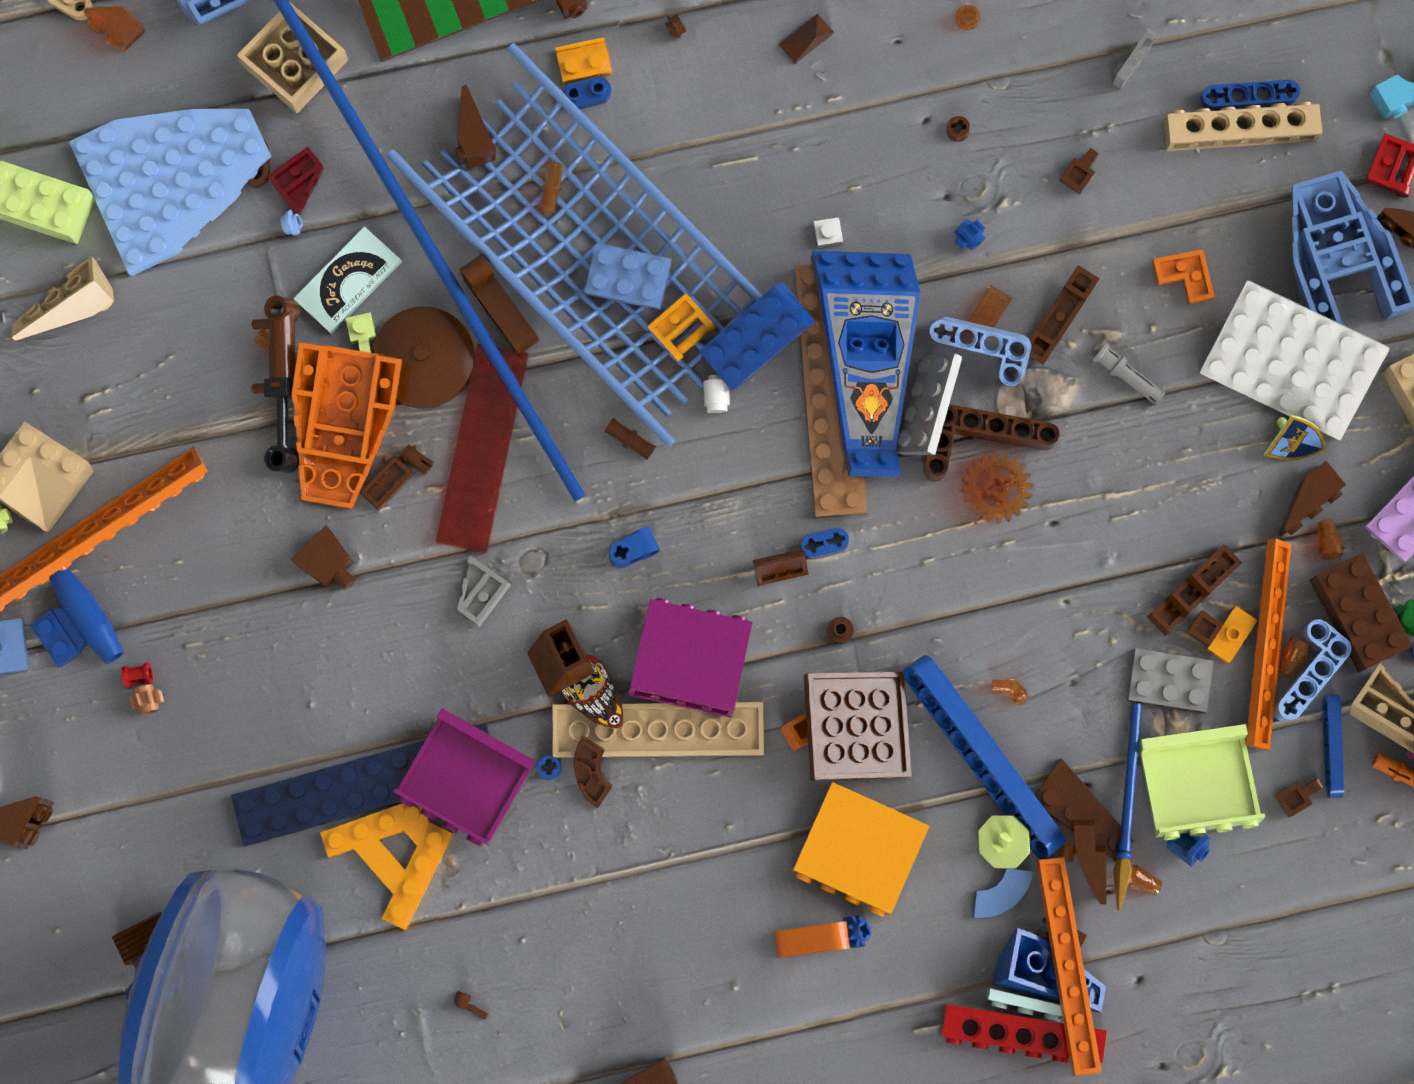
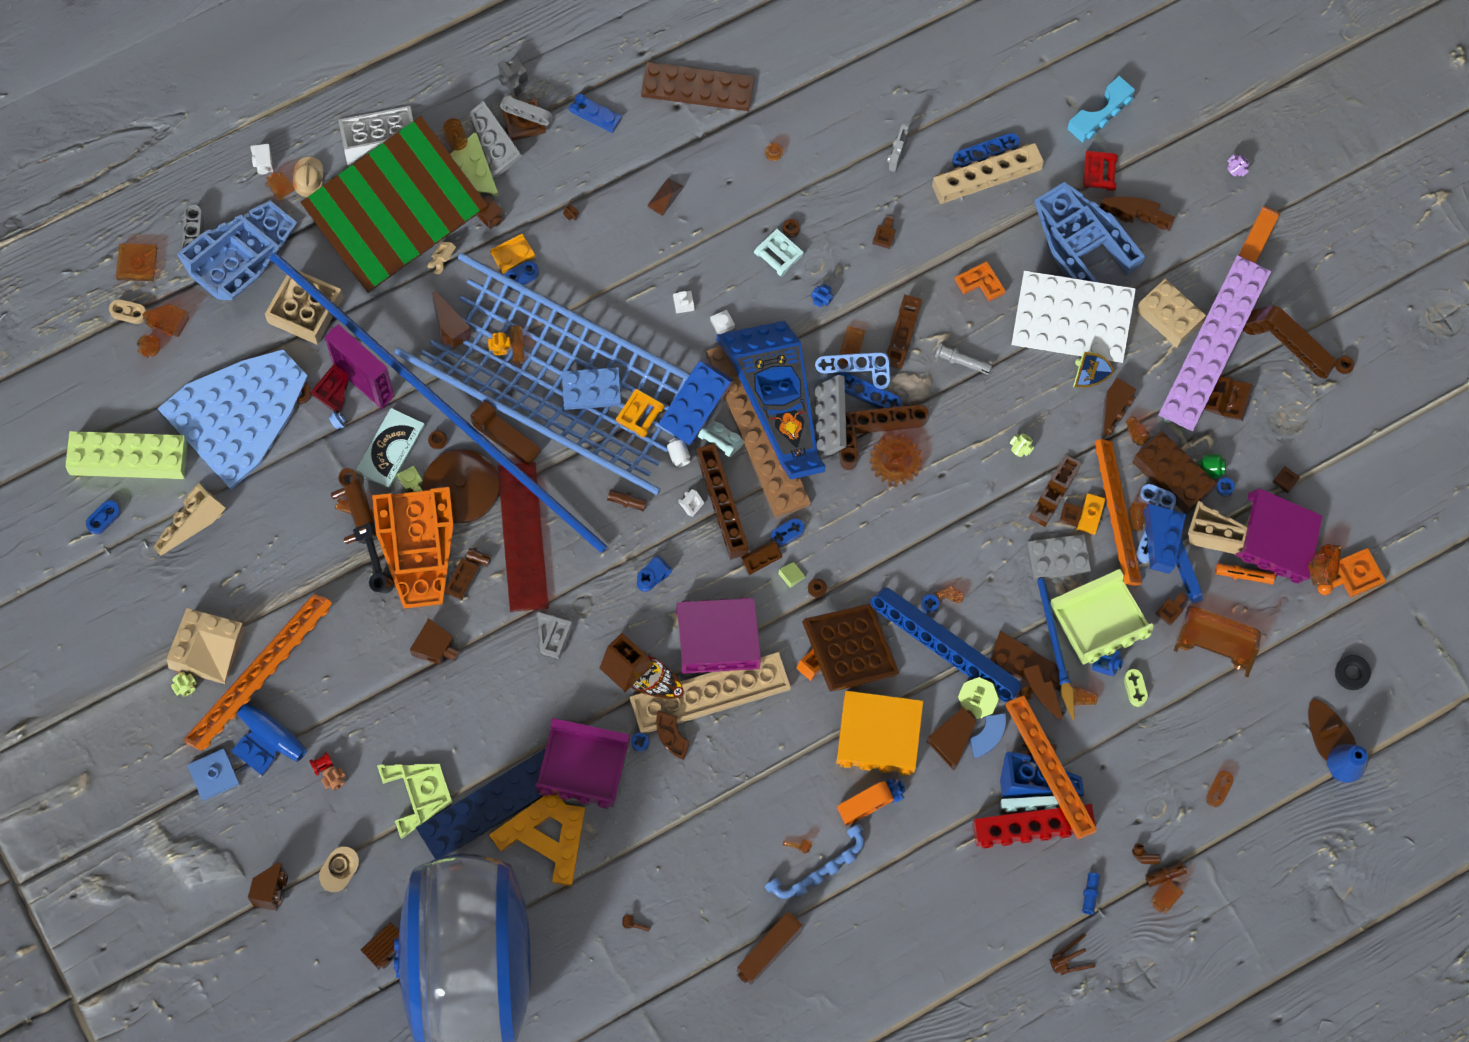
camera: 20 degrees left, 10 degrees down
none -> clear orange gear [137,334,161,358]
none -> tan piece [319,846,359,892]
none -> magenta window [325,324,395,409]
none -> yellowish green wing [377,764,452,839]
none -> tan plate [427,242,456,274]
none -> reddish brown plate [428,431,447,449]
none -> light orange gear [488,332,511,355]
none -> white tile [673,291,694,314]
none -> white tile [678,489,704,517]
none -> reddish brown brick [697,443,749,560]
none -> light aqua plate [698,421,744,457]
none -> light aqua plate [754,229,804,277]
none -> medium blue bar [764,823,864,899]
none -> yellowish green slope [778,562,805,588]
none -> clear orange hand [783,839,812,854]
none -> blue beam [835,372,902,409]
none -> blue bush [921,594,939,614]
none -> reddish brown slope [927,707,976,771]
none -> yellowish green gear [1010,433,1034,457]
none -> yellowish green beam [1124,669,1148,707]
none -> blue wedge [1143,504,1186,574]
none -> clear orange windscreen [1174,606,1261,677]
none -> clear orange beam [1206,771,1234,807]

